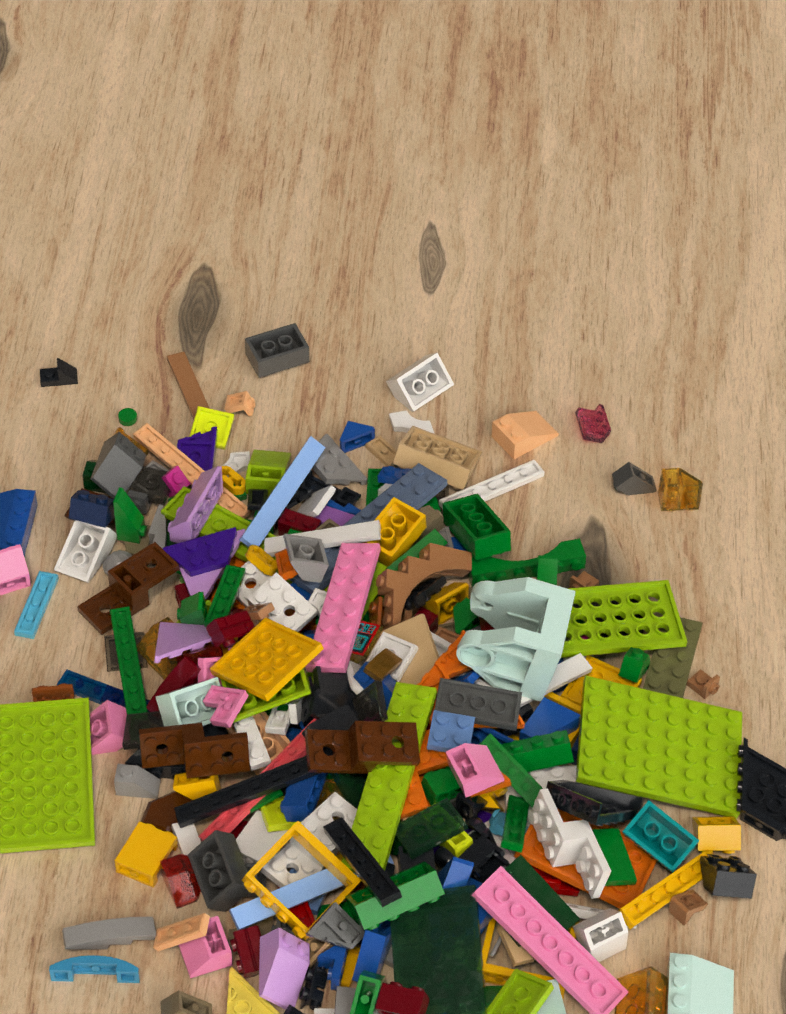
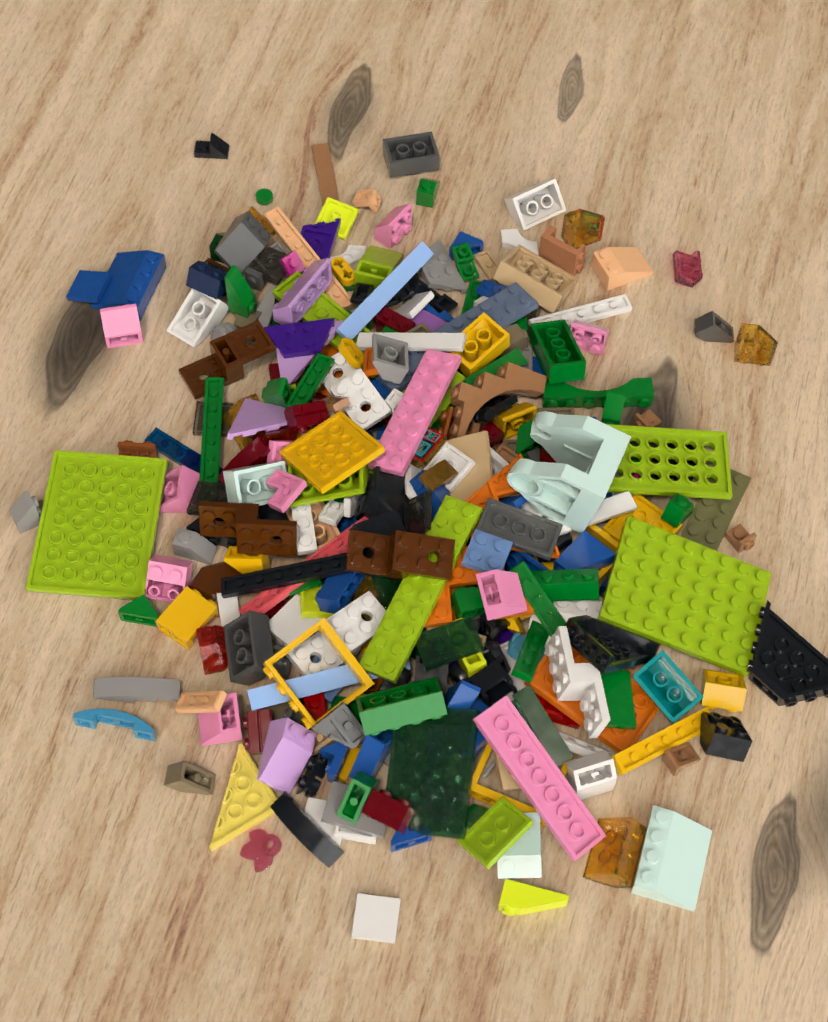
camera: 10 degrees right, 10 degrees up
medium azure tile [14,571,59,639] -> none
black plate [323,817,402,907] -> none
none -> green slope [118,595,159,627]
none -> bright pink slope [145,554,193,603]
none -> bright pink slope [374,204,412,249]
none -> green slope [416,178,440,208]
none -> green slope [451,242,479,283]
none -> nougat panel [539,225,586,276]
none -> clear yellow slope [561,209,605,249]
none -> bright pink slope [570,320,610,355]

